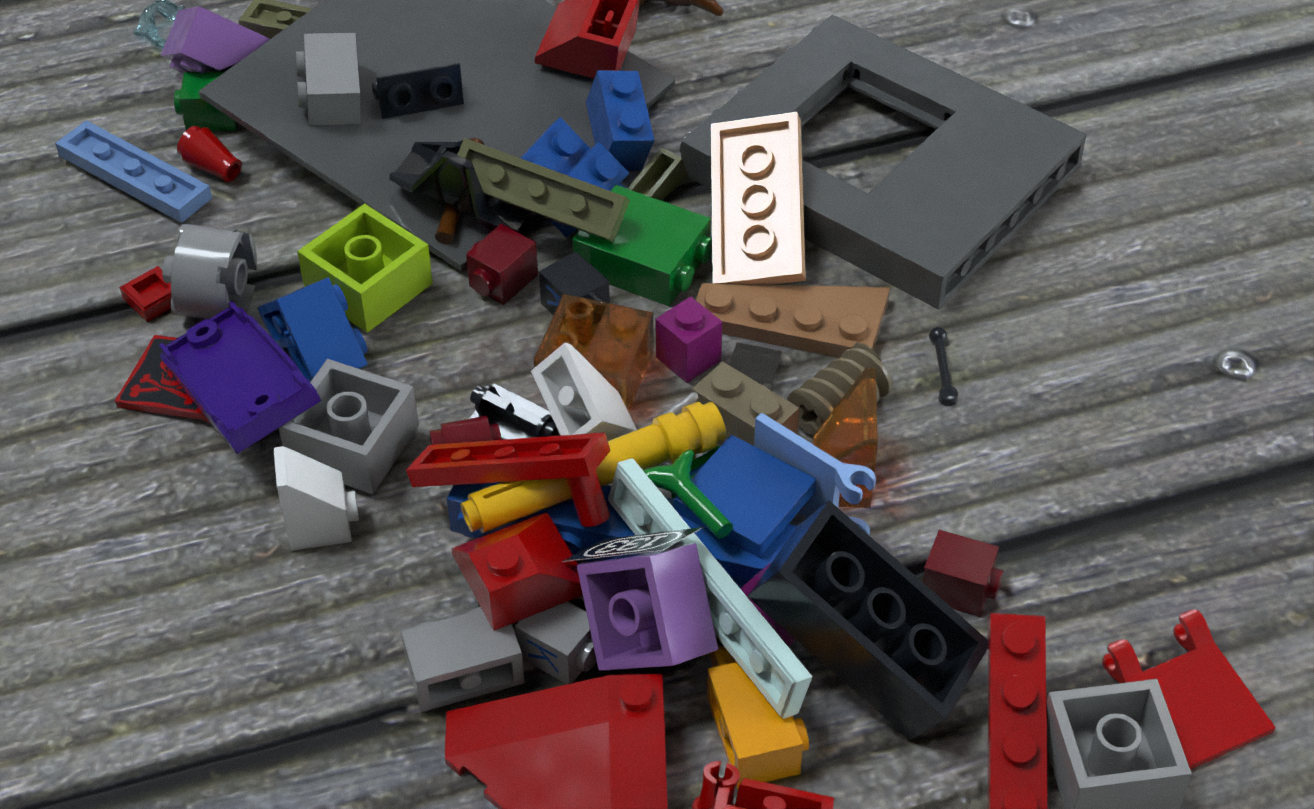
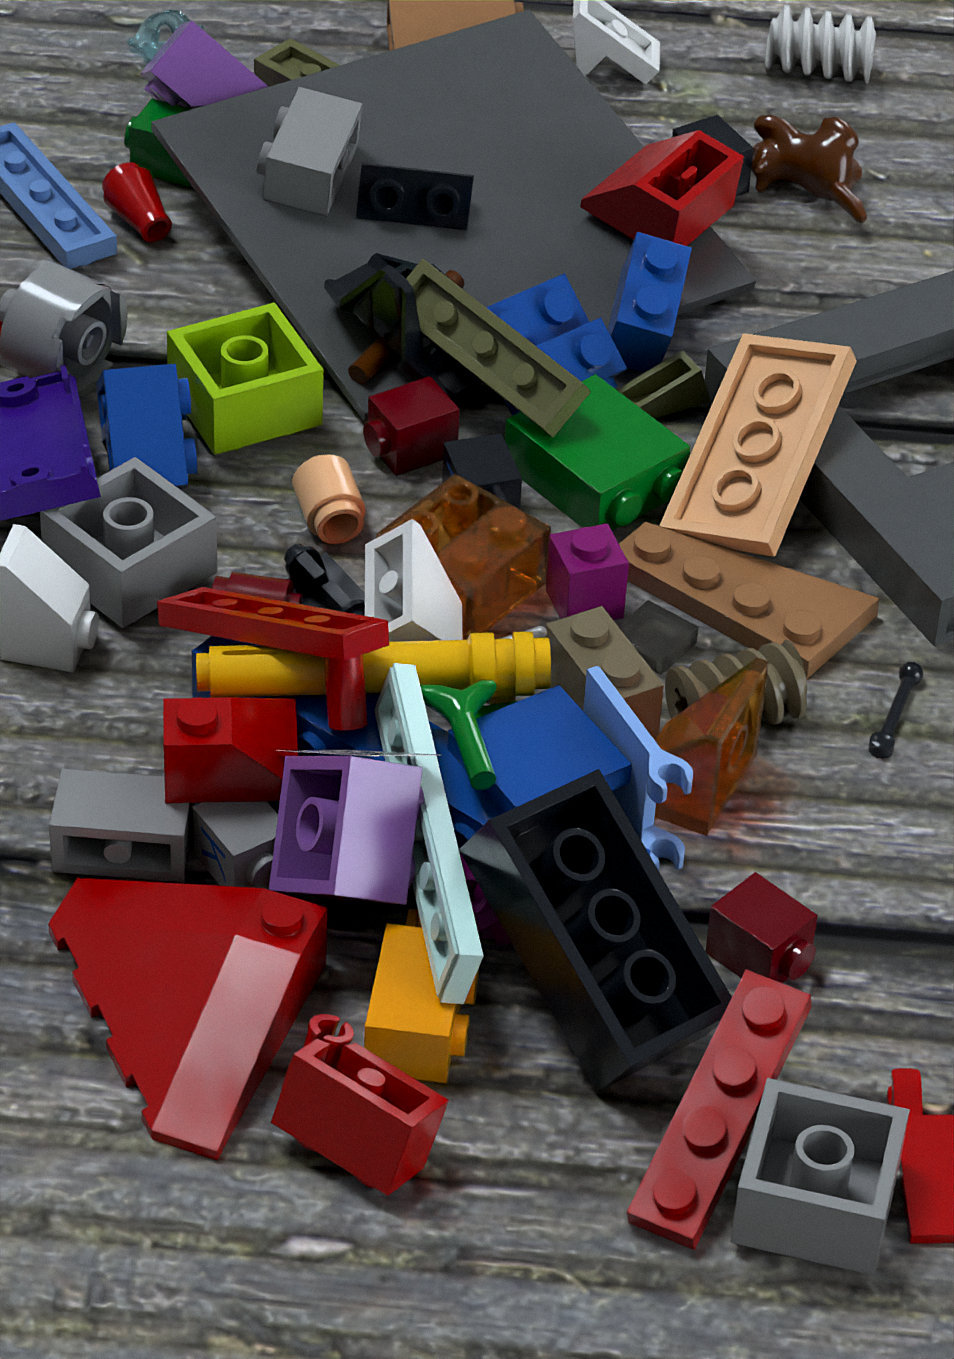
camera: 20 degrees right, 5 degrees down
none -> light nougat brick [292,454,366,544]

